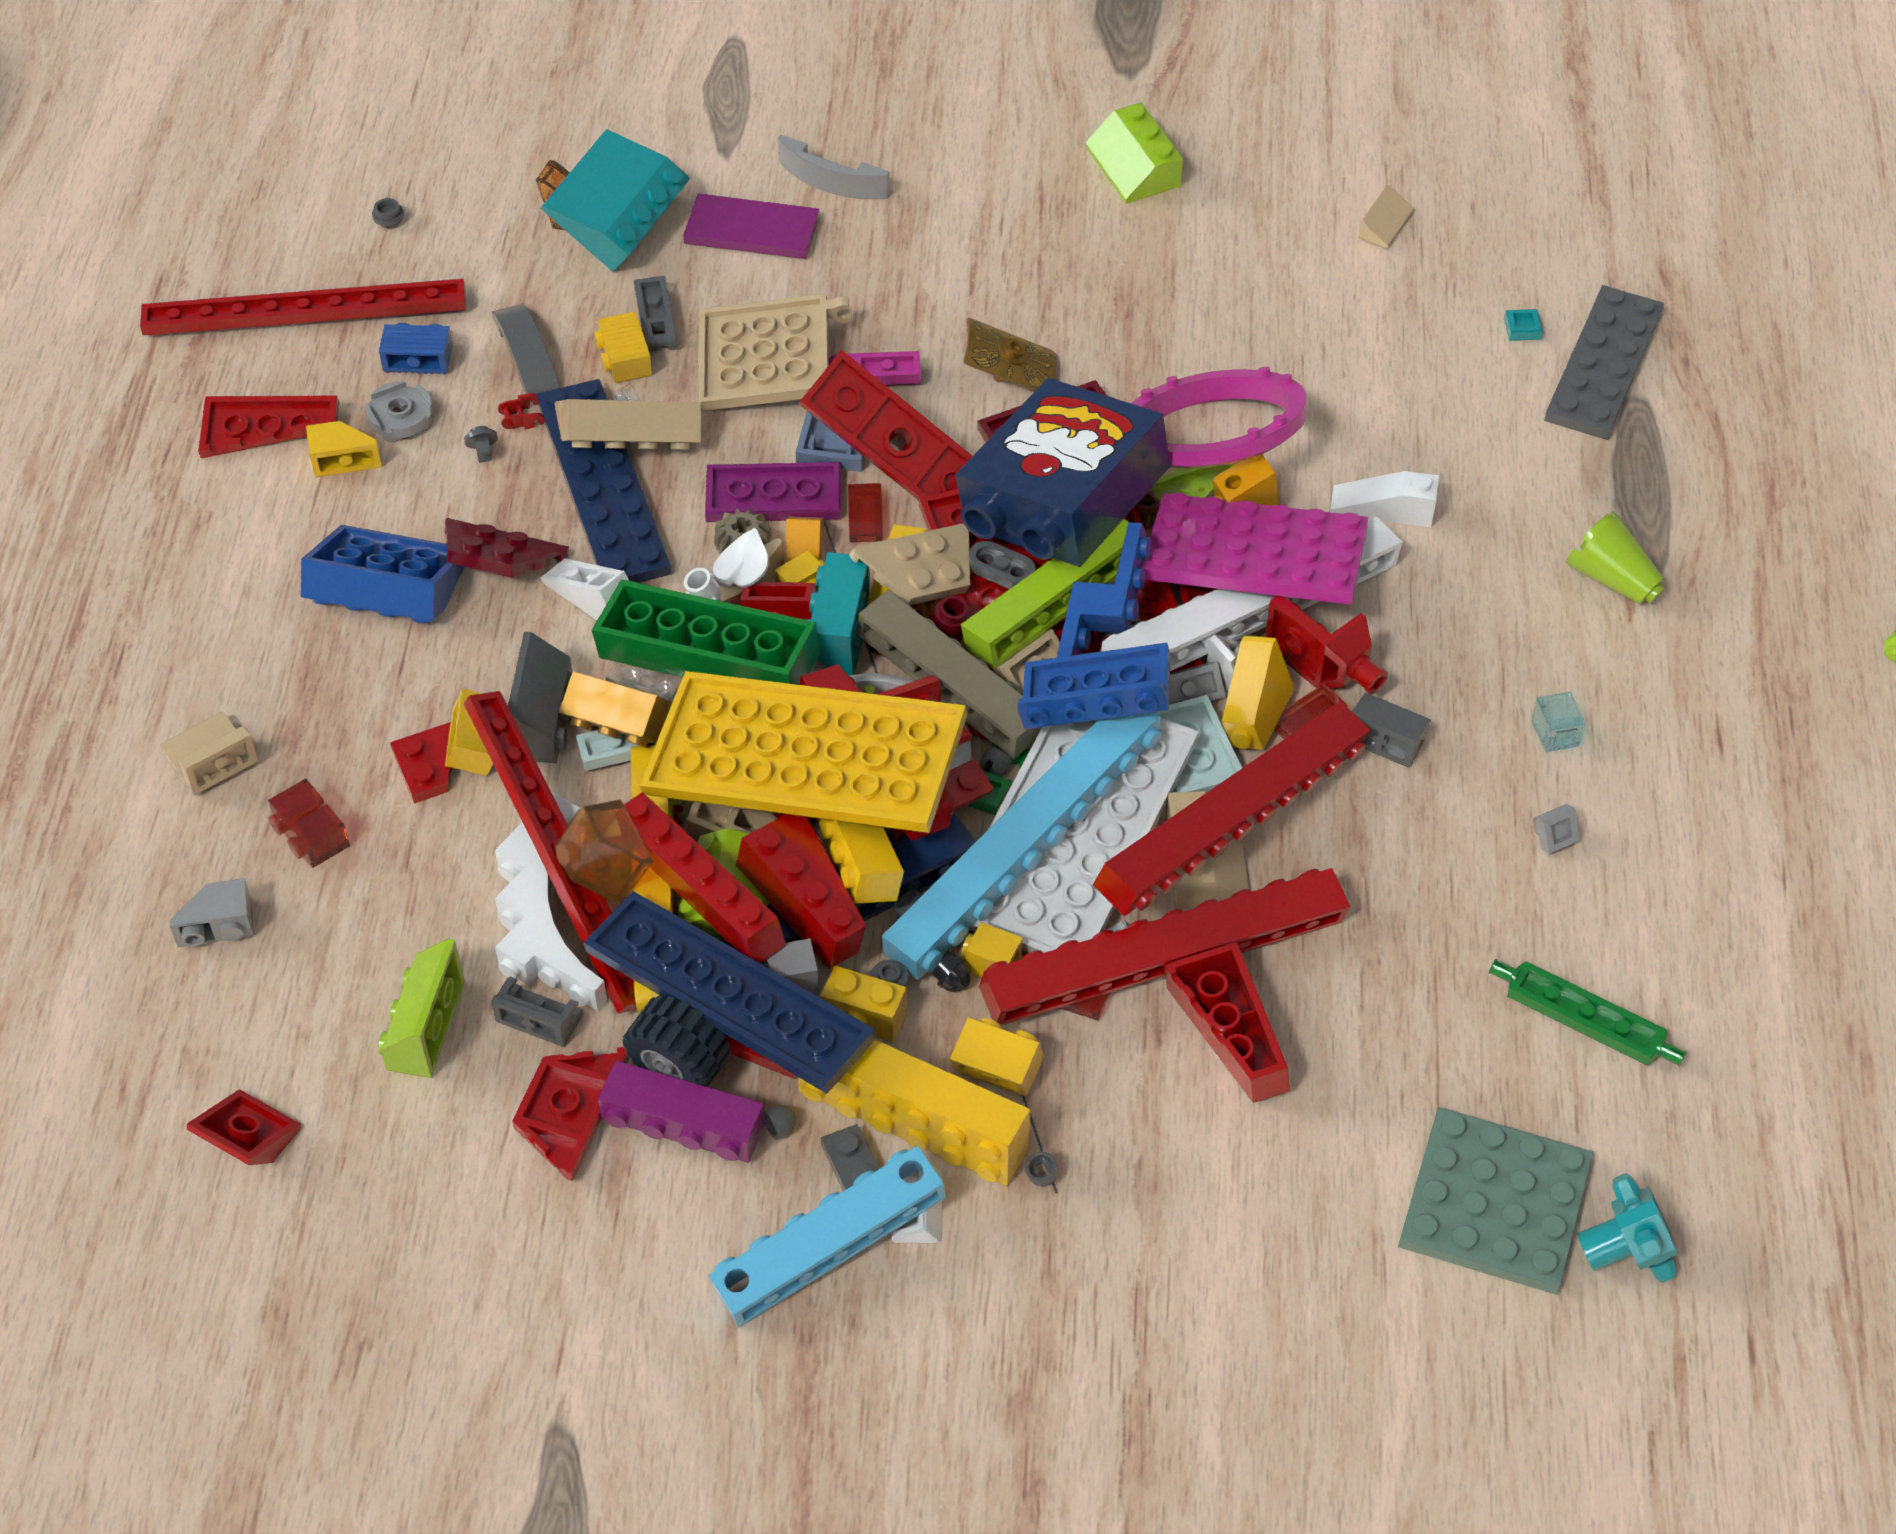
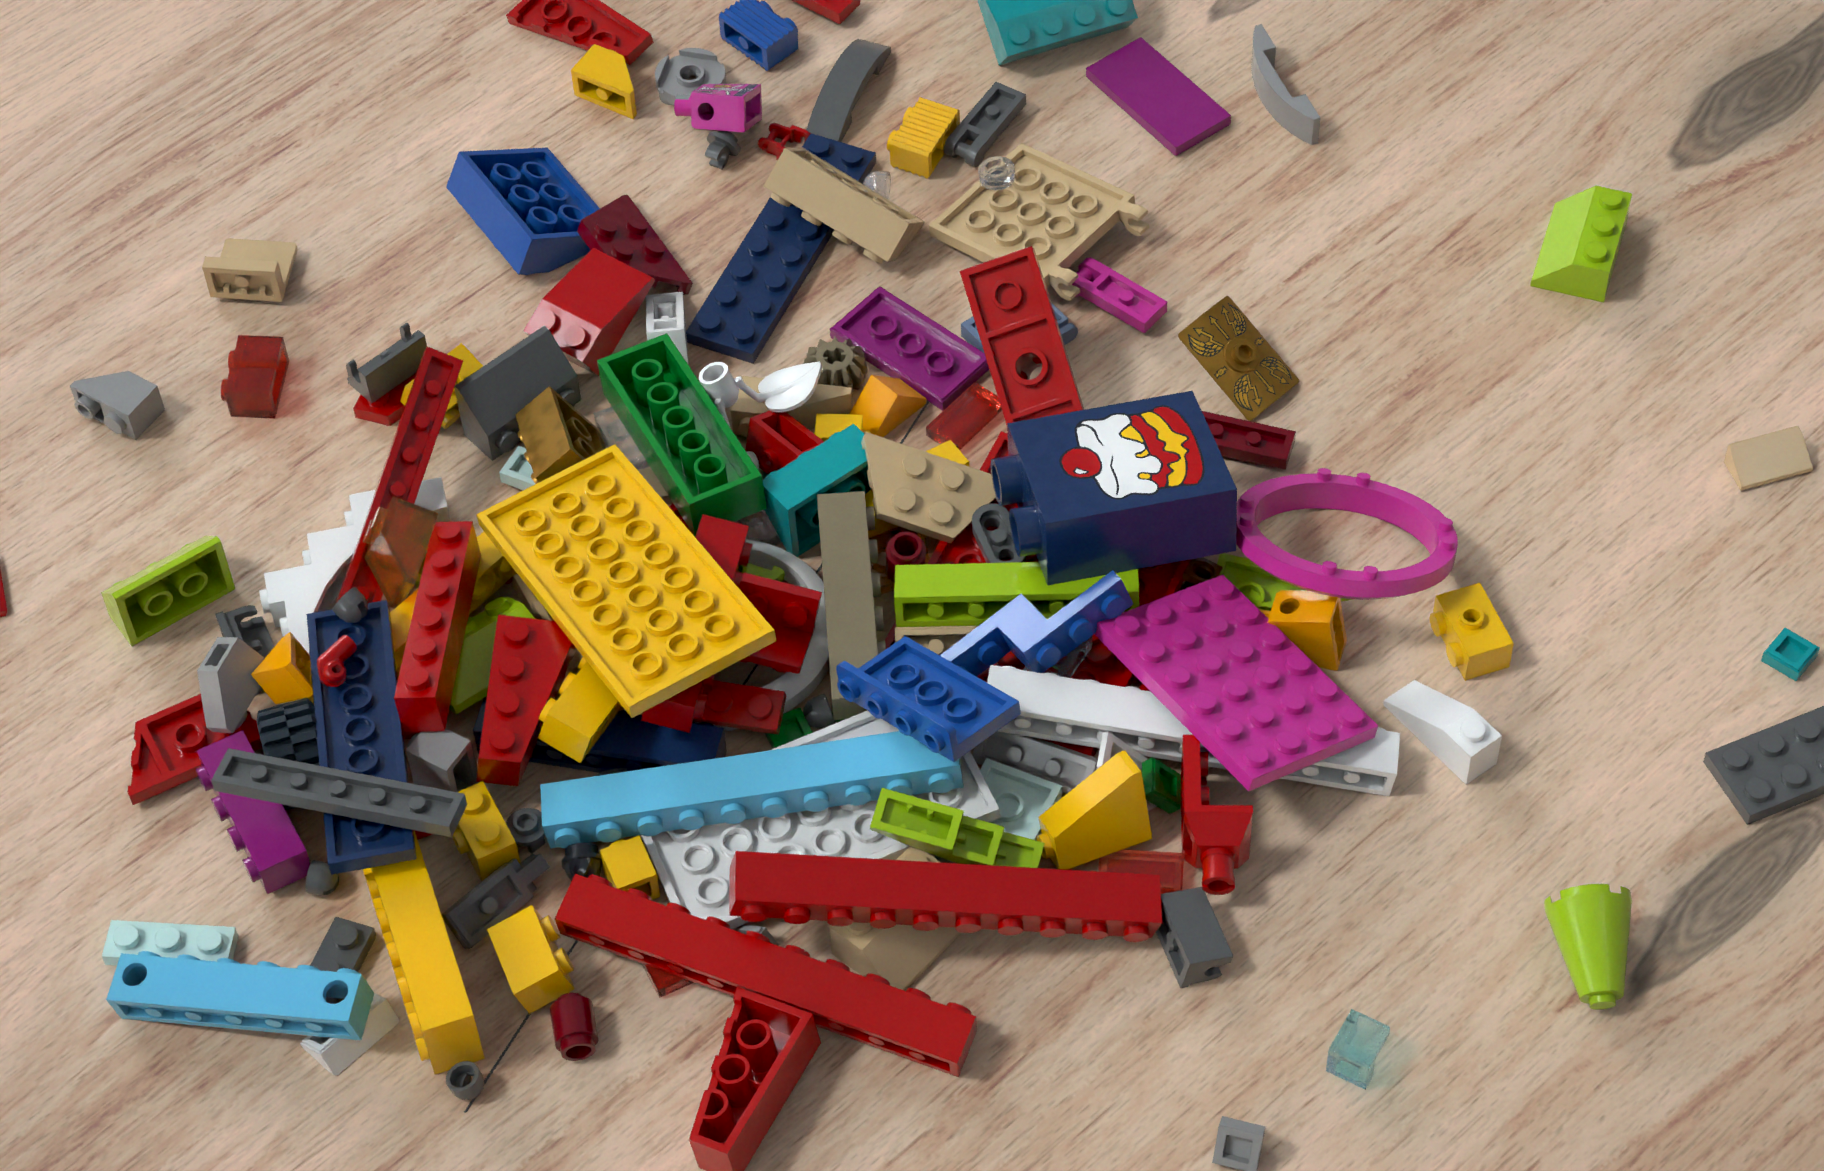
camera: 45 degrees right, 0 degrees up
none -> light aqua plate [102,920,238,966]
none -> light grey slope [197,637,264,733]
none -> dark grey plate [211,748,467,837]
none -> light orange slope [251,632,313,704]
none -> red arm [317,635,357,687]
none -> dark grey hinge [332,587,368,623]
none -> dark grey hinge [346,323,427,404]
none -> dark grey hinge [441,854,550,949]
none -> red slope [523,248,655,376]
none -> dark red brick [550,993,598,1061]
none -> dark pink torso [674,84,762,132]
none -> lime slope [870,788,1045,868]
none -> clear tile [978,156,1016,190]
none -> yellow brick [1429,582,1514,681]

